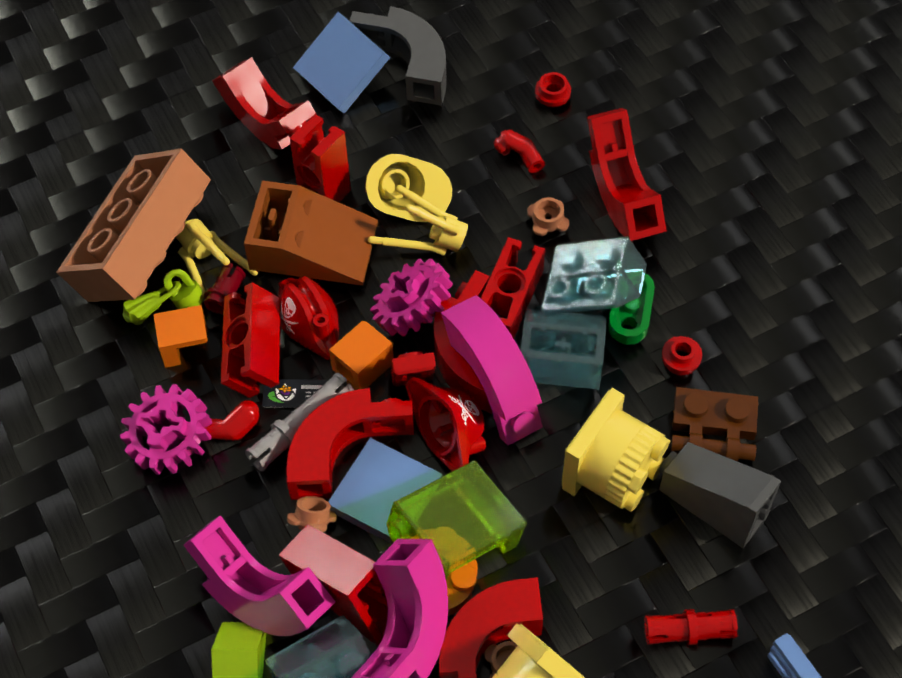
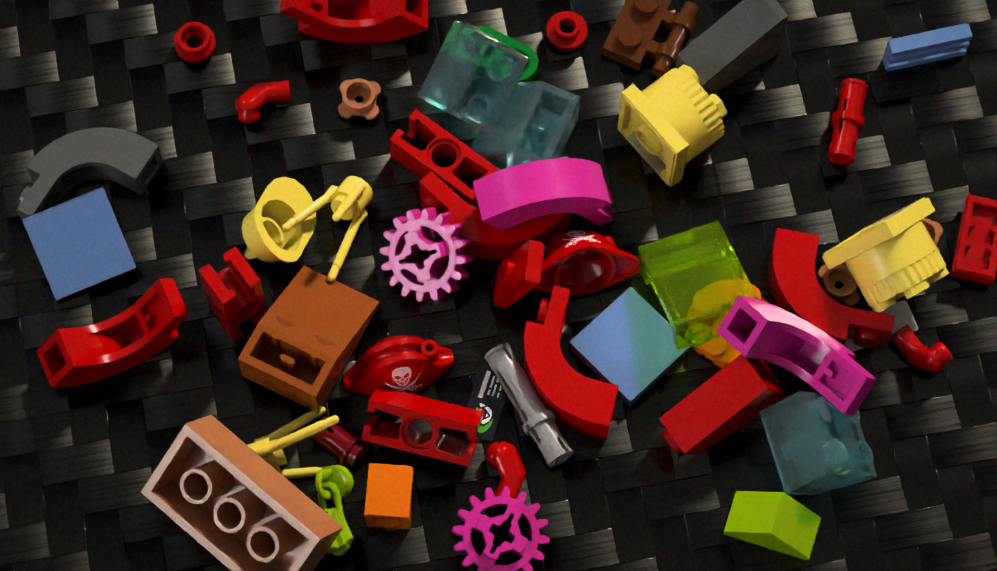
camera: 75 degrees left, 10 degrees up
dark pink arch [183,515,335,636] -> none
nougat plate [287,496,337,532] -> none
orange panel [329,321,394,390] -> none

